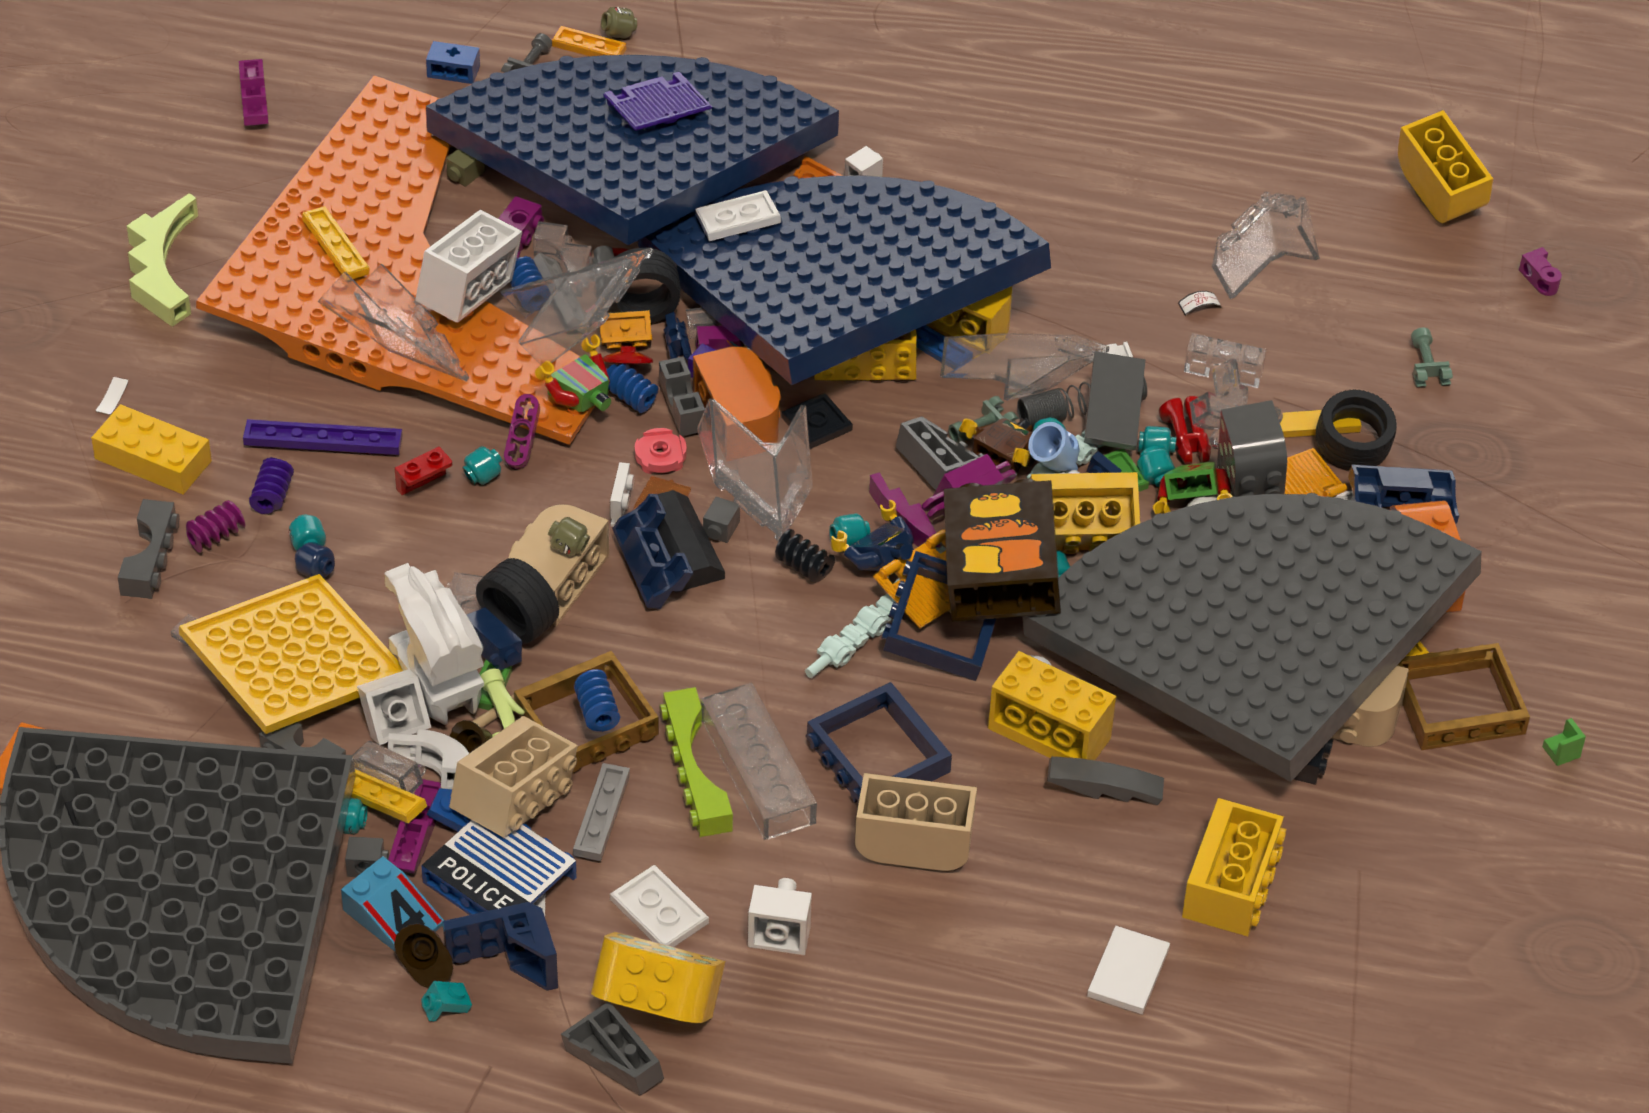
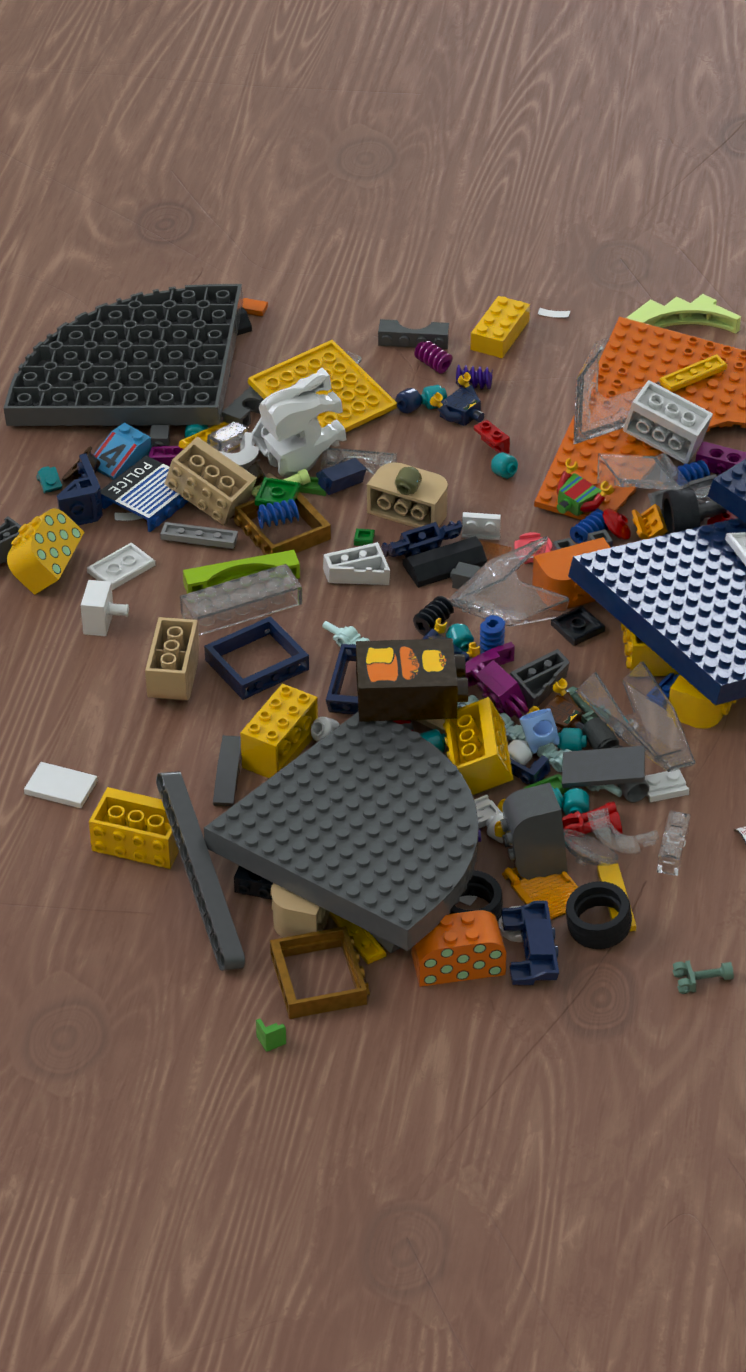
camera: 90 degrees right, 5 degrees down
dark purple plate [243,419,403,455] -> none
black tyre [476,558,560,644] -> none
magenta beam [504,394,540,469] -> none
none -> dark grey beam [156,771,245,971]
none -> green tile [254,477,300,507]
none -> white wedge [323,542,390,585]
none -> green tile [354,528,375,546]
none -> dark blue torso [430,372,485,426]
none -> blue piece [480,615,505,654]

